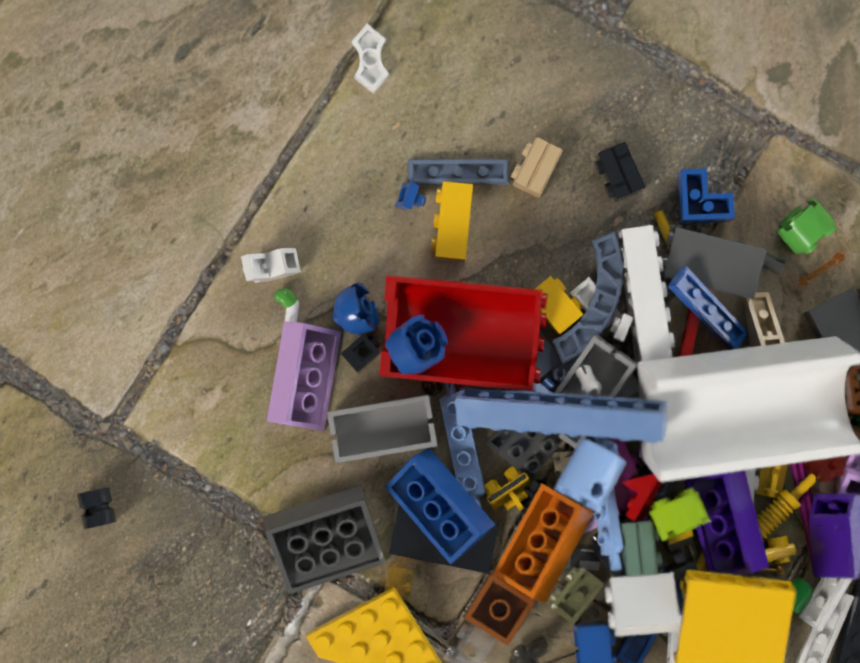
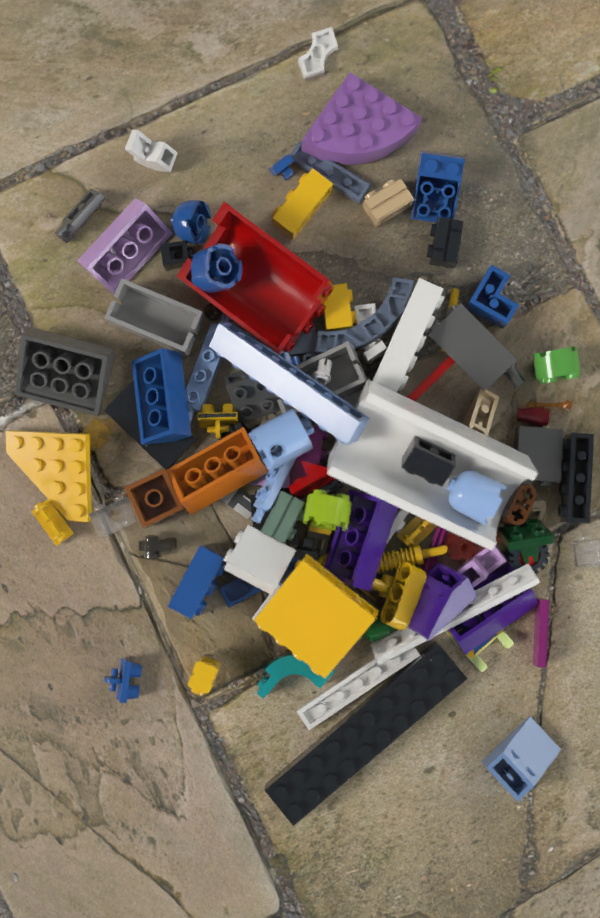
camera: 35 degrees right, 0 degrees up
arm [274,288,299,322] -> none
olive bracket [548,565,605,625] -> none
blue tile [668,267,749,350] -> none
none -> dark grey hinge [55,189,105,243]
none -> medium lavender brick [302,72,422,165]
none -> yellow beam [381,562,427,630]
none -> black brick [401,436,456,487]
none -> blue slope [411,150,465,222]
none -> light blue cylinder [447,470,506,526]
none -> dark red cone [517,406,550,428]

